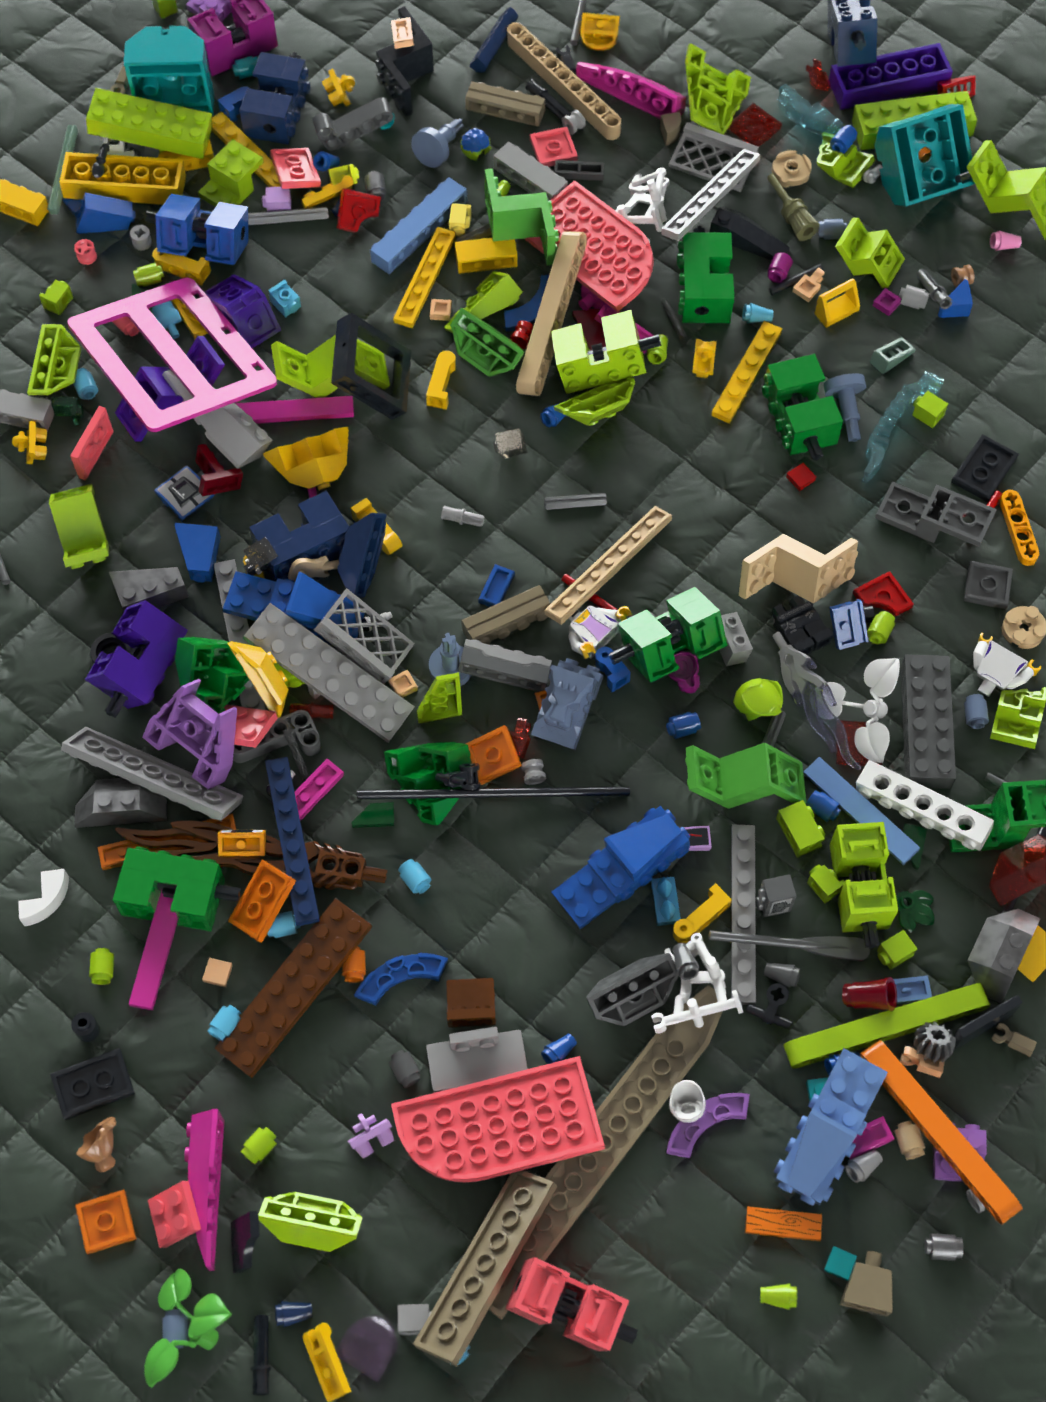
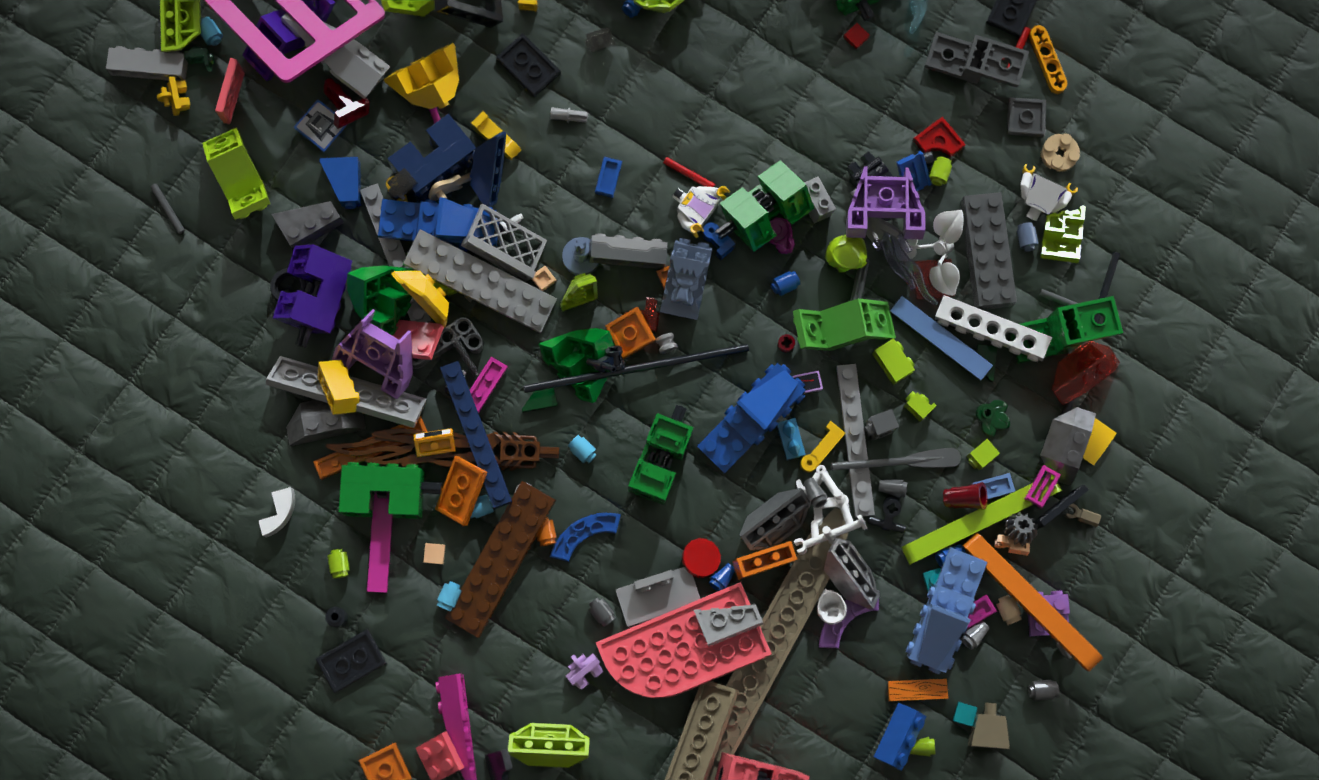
camera: 15 degrees left, 15 degrees up
medium nougat hair [77,1117,117,1172] -> none
dark pink tile [235,396,354,423] -> none
lime brick [240,1127,277,1165] -> none
clear red axle [289,702,334,720] -> none
reddish brown bracket [446,978,496,1027] -> none
dark tan brick [461,585,551,645] -> none
dark grey axle [544,493,607,510] -> none
tan tile [544,506,672,625] -> none
tan bracket [738,534,858,603] -> none
blue brick [806,790,841,822] -> none
lime piece [829,822,898,949] -> none
none -> yellow brick [317,360,360,415]
none -> black tile [496,33,561,98]
none -> green piece [628,405,694,505]
none -> red tile [682,538,721,578]
none -> light grey wing [694,605,764,647]
none -> orange brick [732,541,798,580]
none -> dark red bush [778,334,795,353]
none -> flat silver wedge [824,538,880,610]
none -> medium lavender wedge [846,166,925,240]
none -> blue brick [874,703,927,771]
none -> dark pink tile [1024,465,1061,509]

